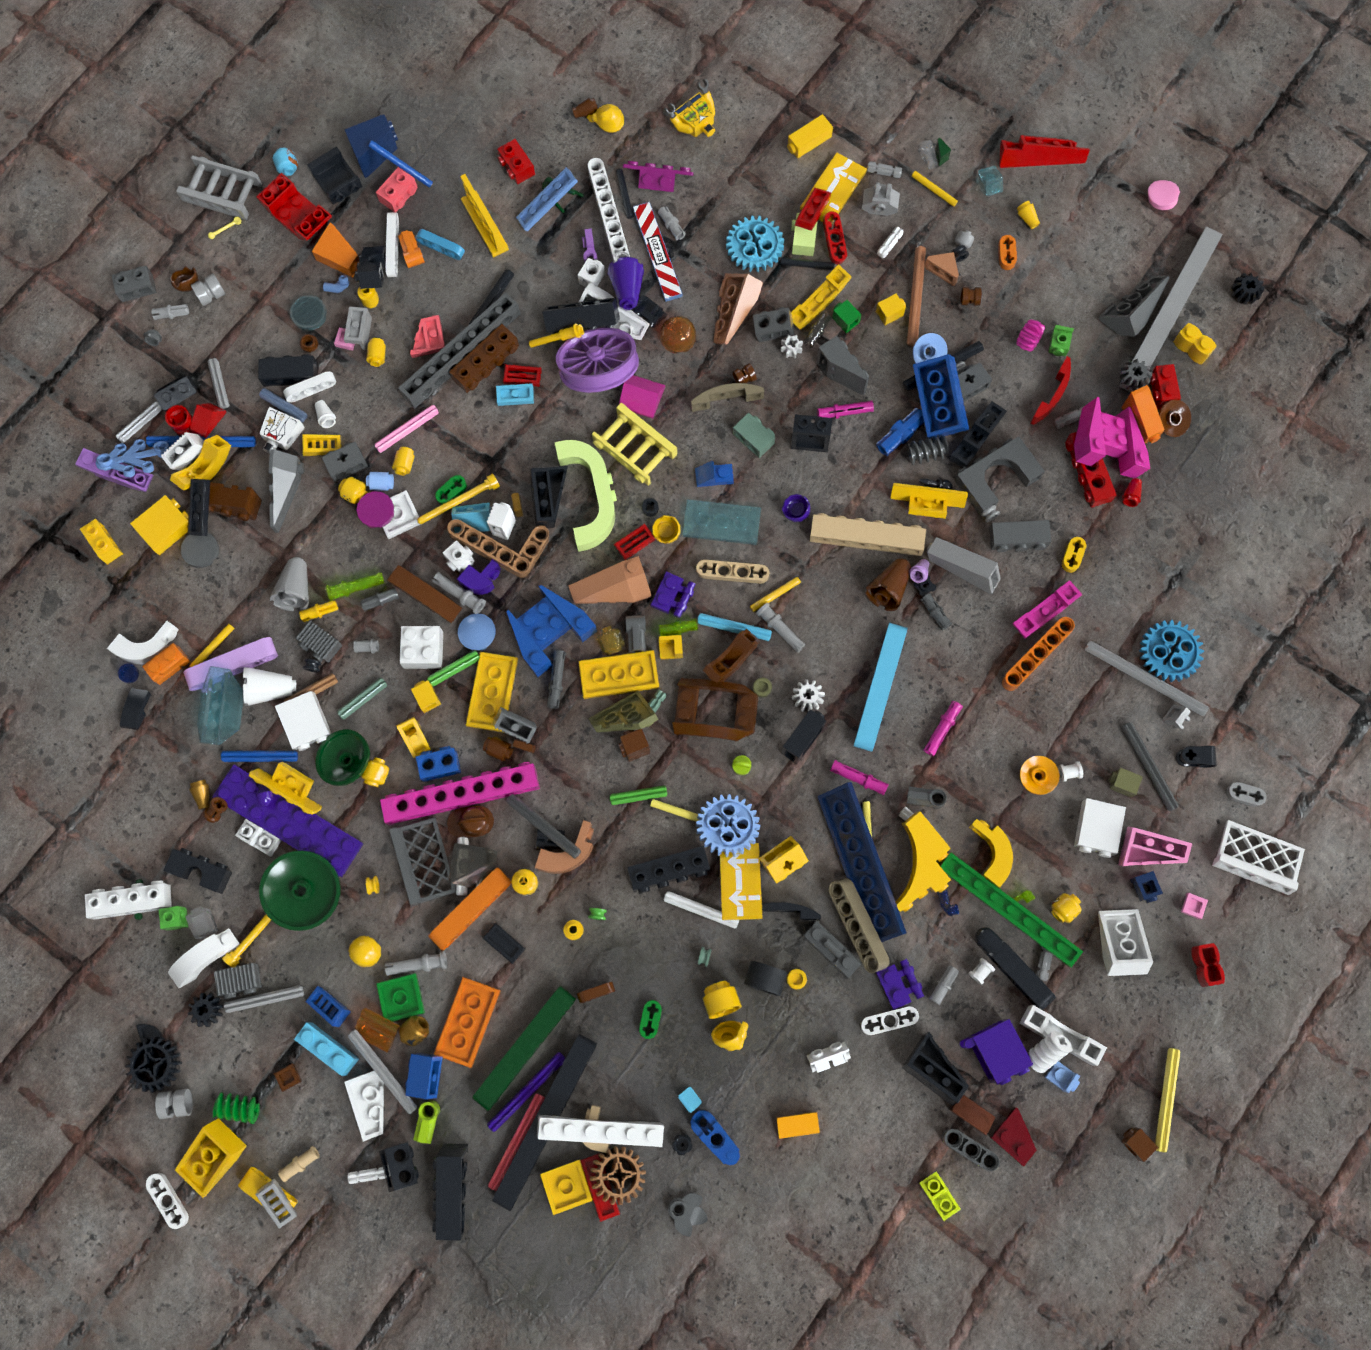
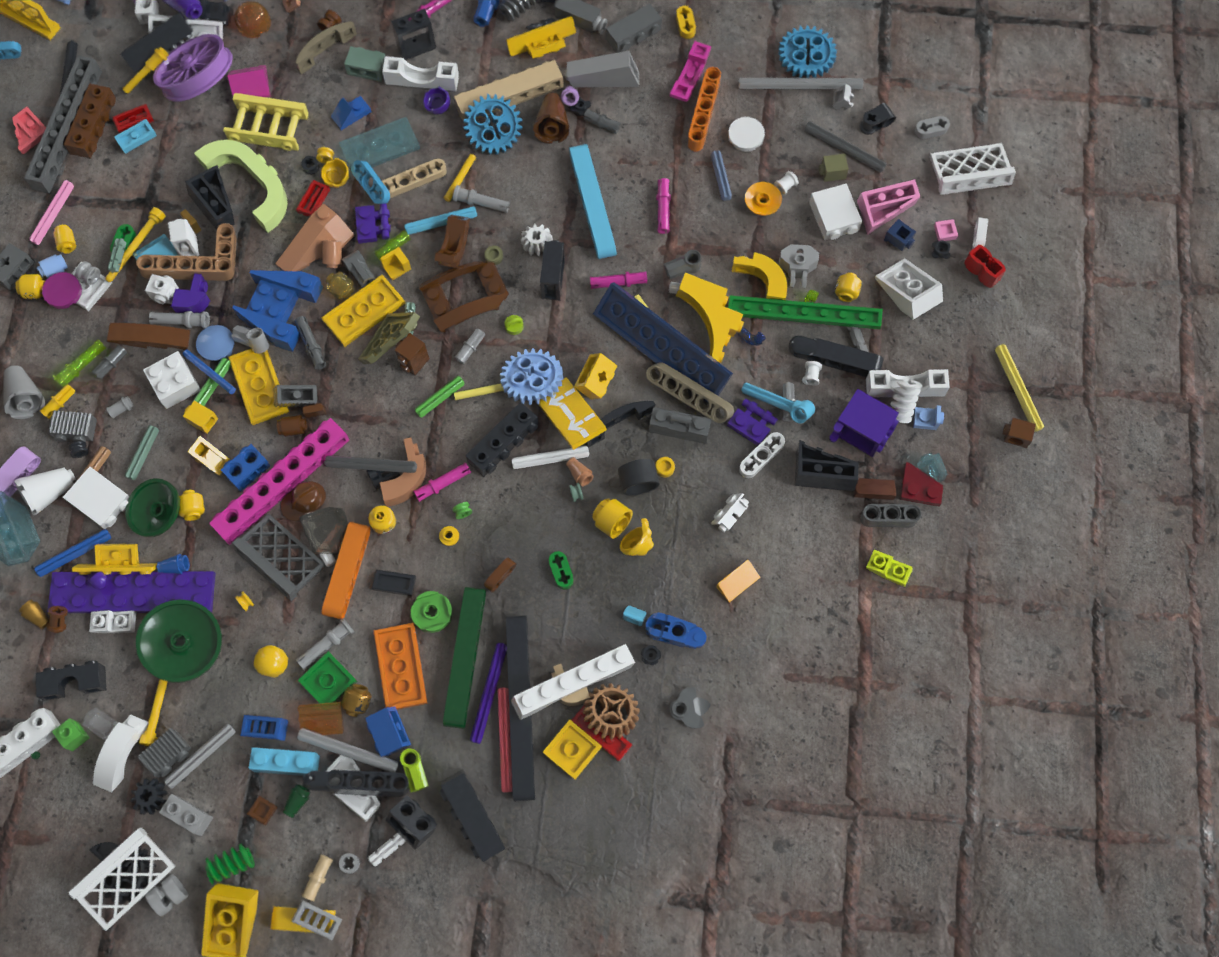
camera: 35 degrees left, 5 degrees down
none -> white fence [69,828,175,931]
none -> light grey wheel [75,261,100,285]
none -> sand green axle [108,238,126,273]
none -> blue cone [157,554,190,574]
none -> light grey brick [159,794,214,836]
none -> blue bar [183,350,236,394]
none -> light grey piece [231,325,270,354]
none -> dark green cone [282,784,311,818]
none -> black piece [302,770,409,797]
none -> yellow bush [316,147,334,164]
none -> nougat brick [322,240,342,268]
none -> light grey bush [339,853,360,874]
none -> dark azure beam [351,160,390,204]
none -> white arch [382,56,459,91]
none -> bright green plate [411,591,452,633]
none -> dark pink pin [413,462,471,502]
none -> light grey axle [454,329,485,365]
none -> dark azure gear [463,94,522,155]
none -> nougat cone [566,457,594,486]
none -> sand blue axle [711,150,732,201]
none -> white tile [728,117,765,152]
none -> medium azure axle [741,383,815,424]
none -> light grey hinge [779,244,819,288]
none -> clear light blue bracket [917,453,948,482]
none -> black plate [931,241,951,259]
none -> white beam [972,217,988,250]

